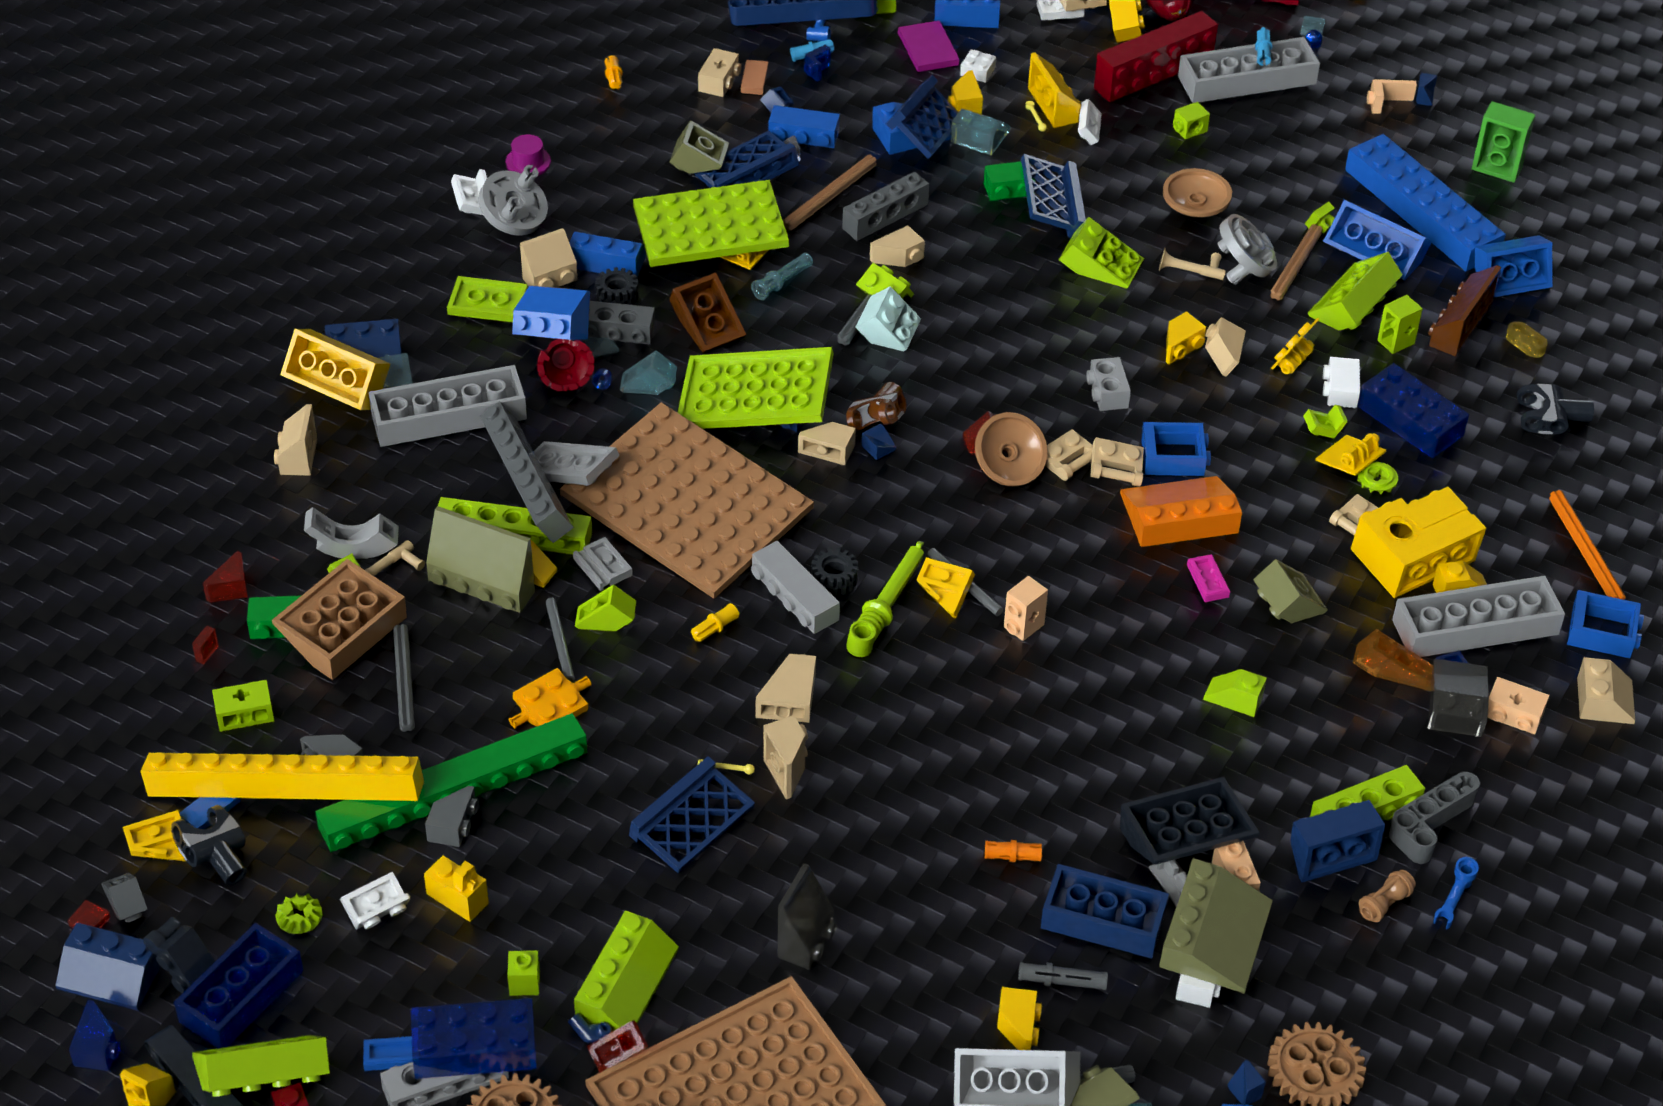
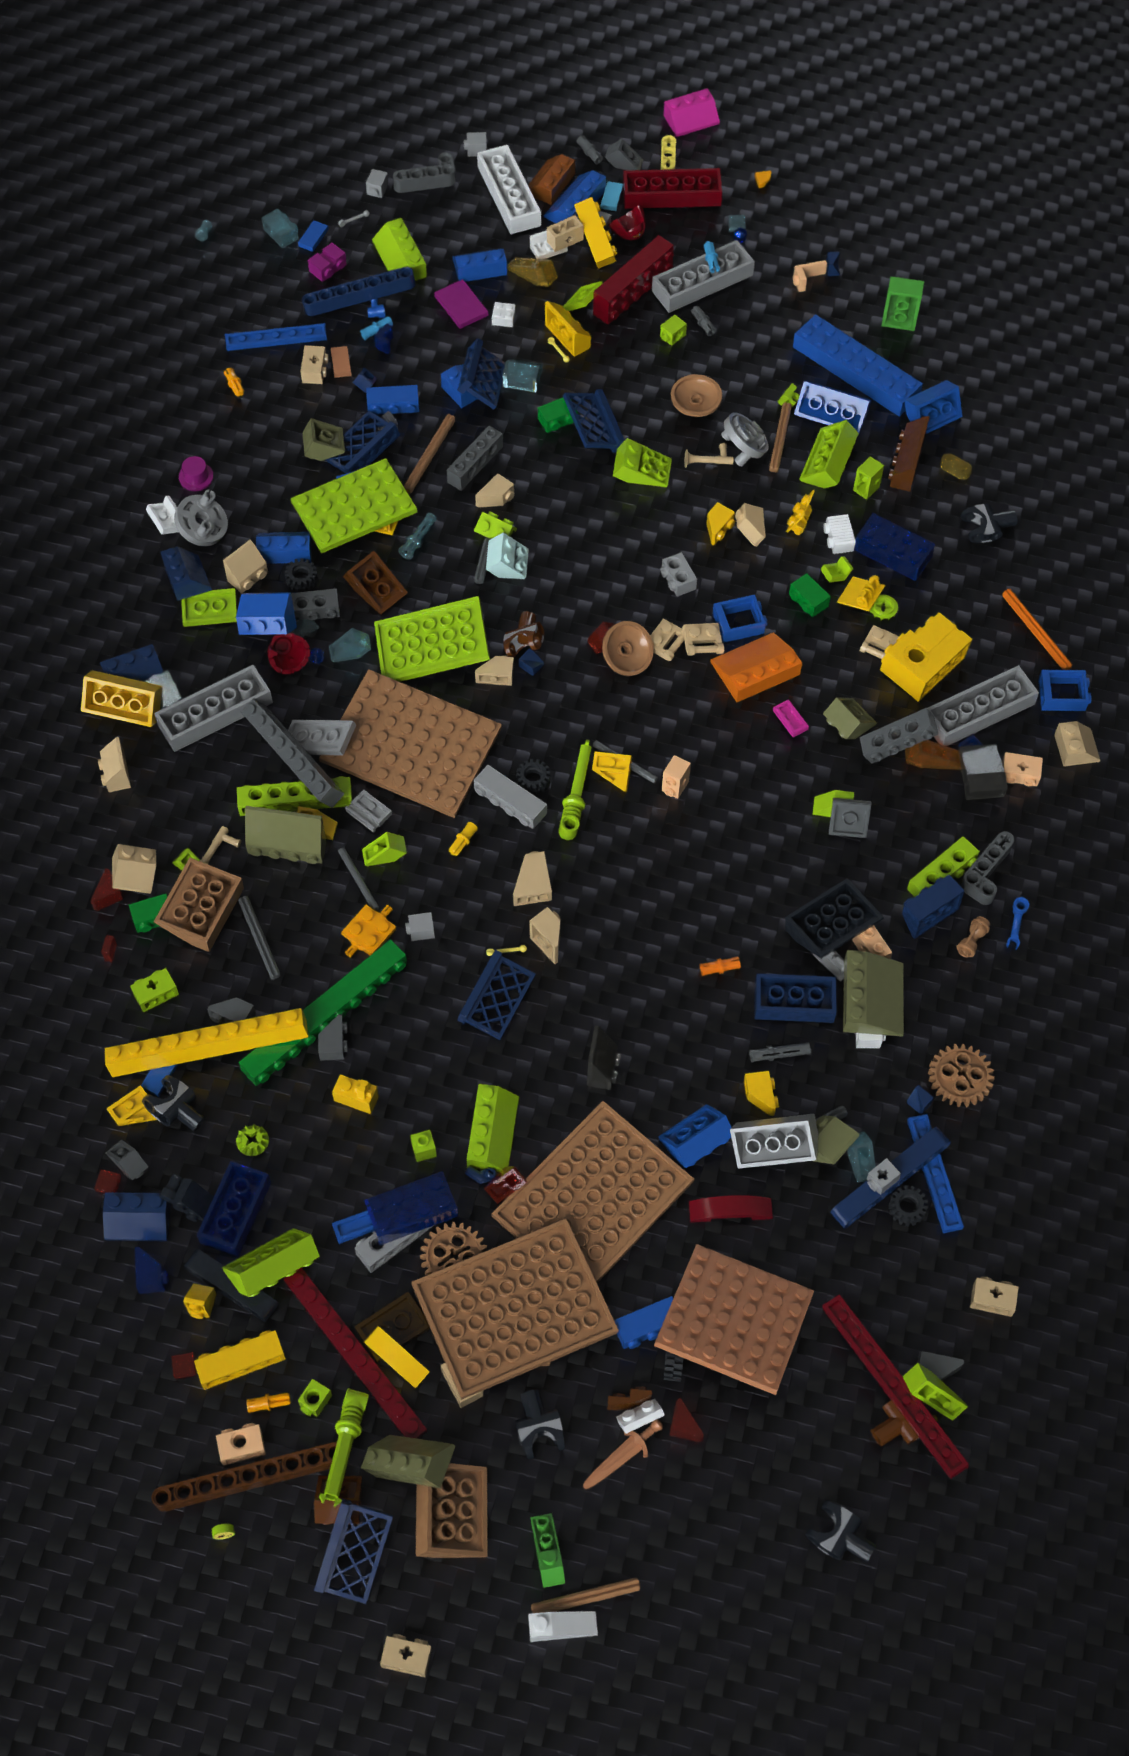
camera: 15 degrees left, 15 degrees up
light grey arch [304,507,399,559] -> none
white bracket [340,872,410,930] -> none
yellow slope [948,70,983,117] -> none
white plate [1078,99,1102,145] -> none
yellow slope [1433,560,1487,593] -> none
none -> tan slope [112,844,156,894]
none -> dark blue slope [161,547,212,601]
none -> blue tile [225,323,327,351]
none -> light grey brick [405,912,435,941]
none -> clear yellow slope [507,257,558,287]
none -> lime tile [563,281,603,311]
none -> blue slope [658,1104,732,1168]
none -> dark grey axle [691,306,716,336]
none -> green brick [789,573,831,618]
none -> dark grey tile [829,798,871,838]
none -> dark grey brick [859,708,939,764]

